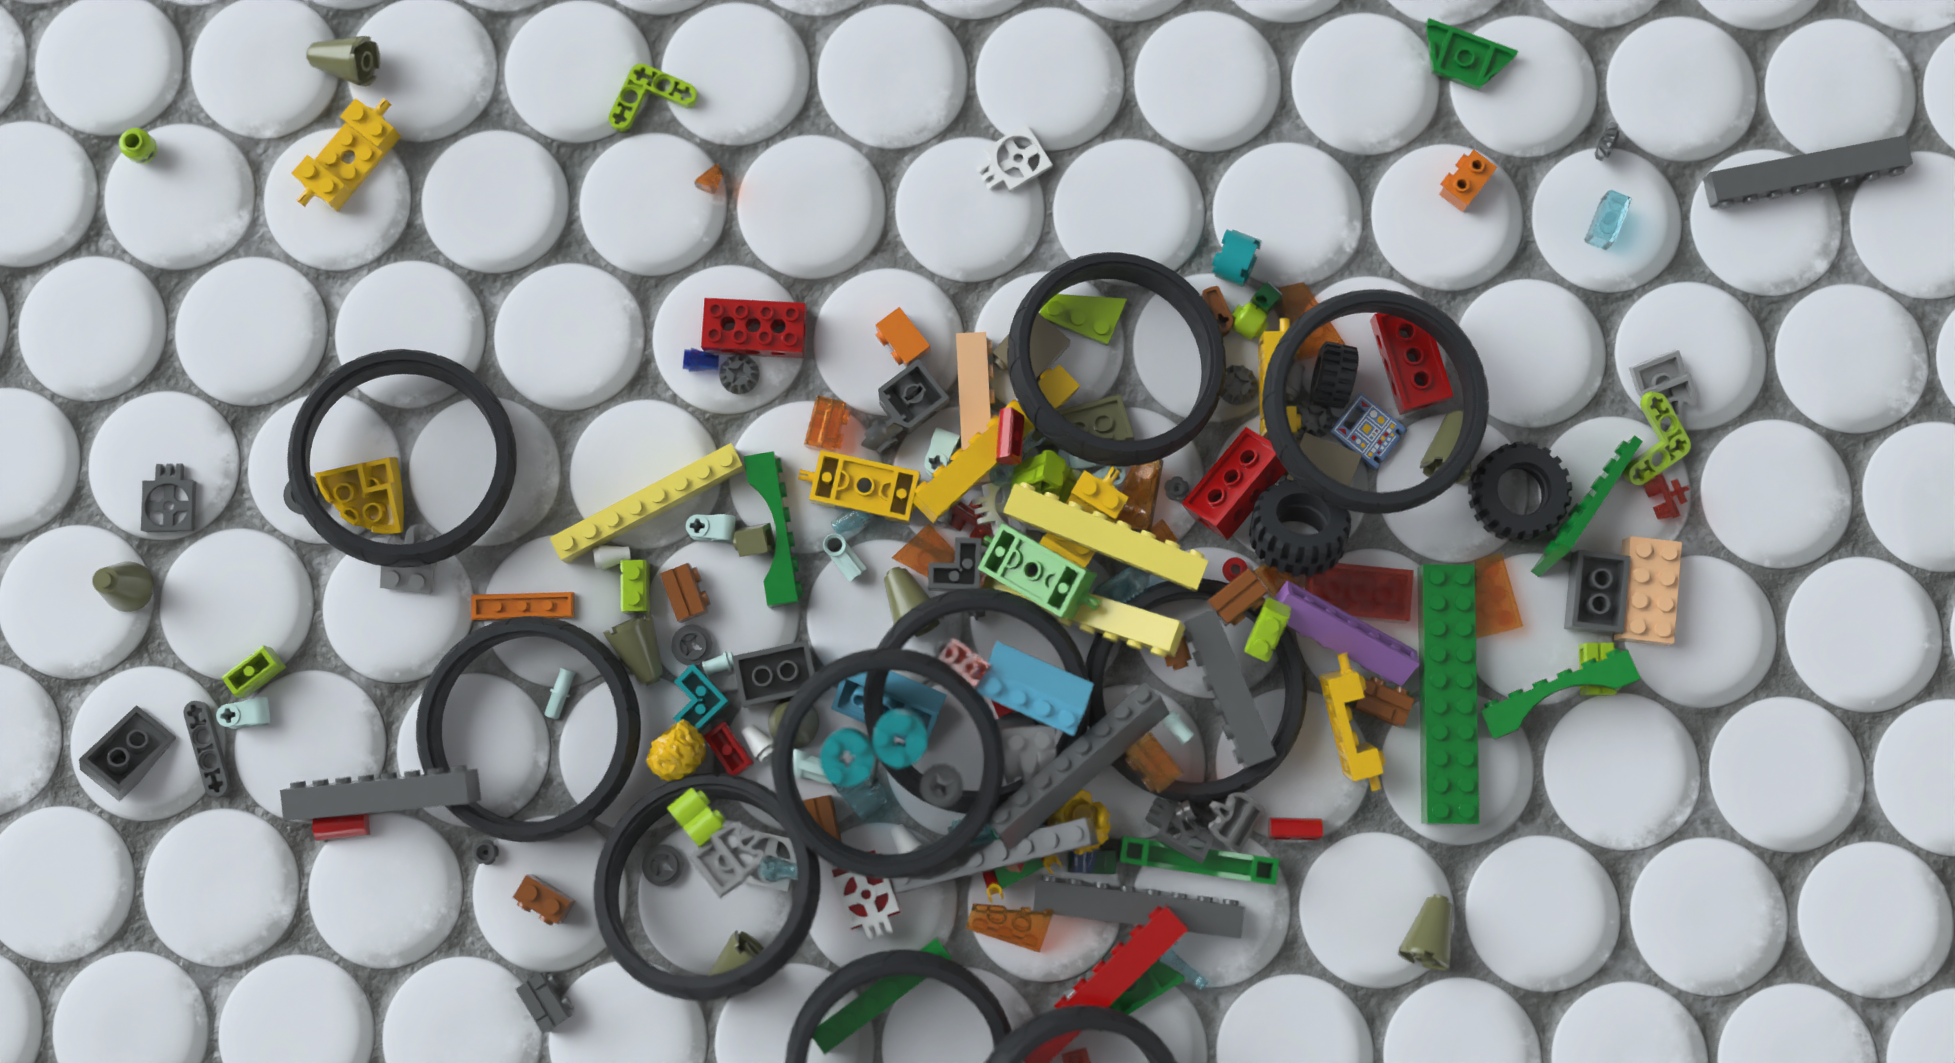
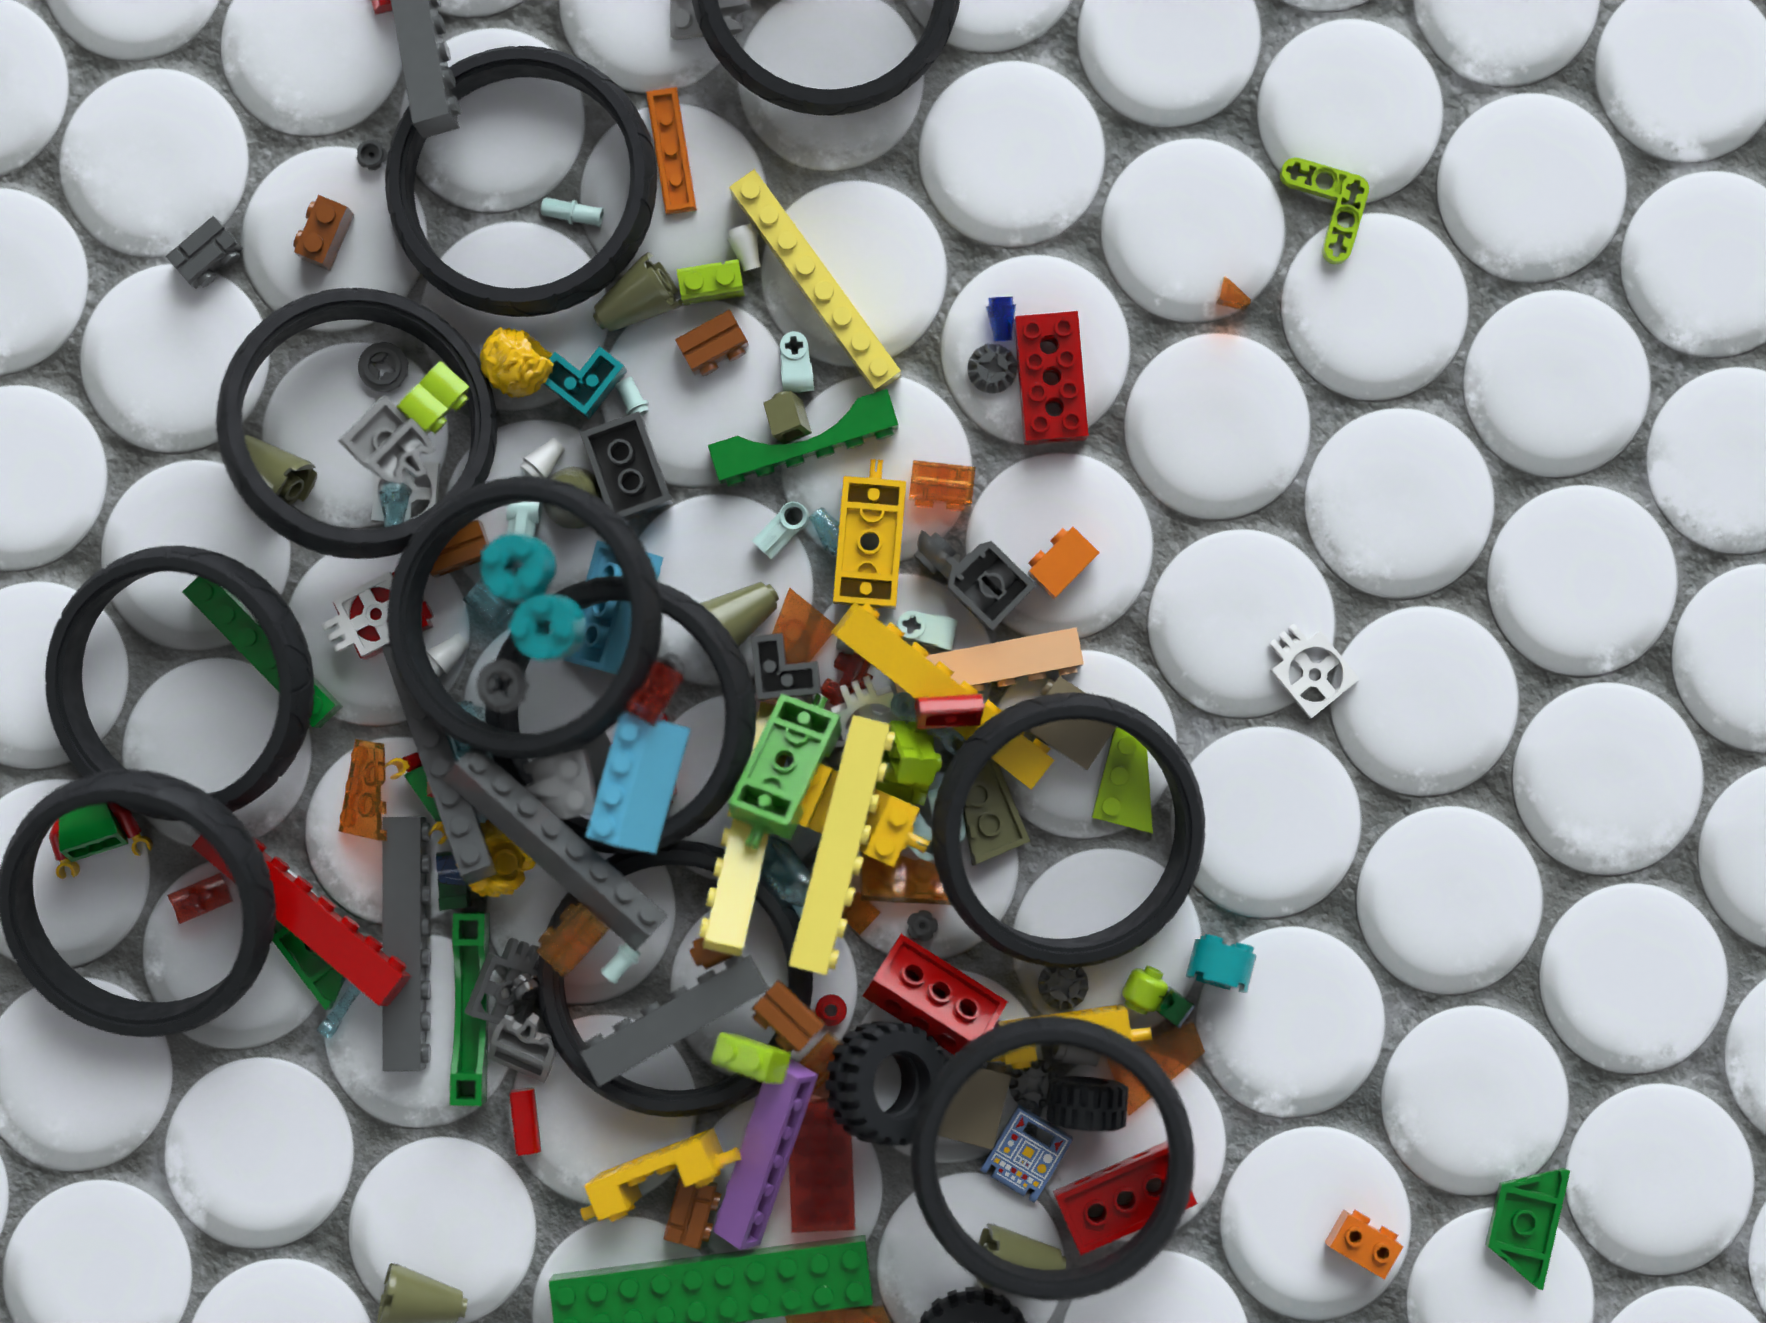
camera: 80 degrees right, 5 degrees up
dark grey gear [671,625,713,665] -> none
red brick [703,721,754,776] -> none
dark orange piece [1202,286,1233,337] -> none

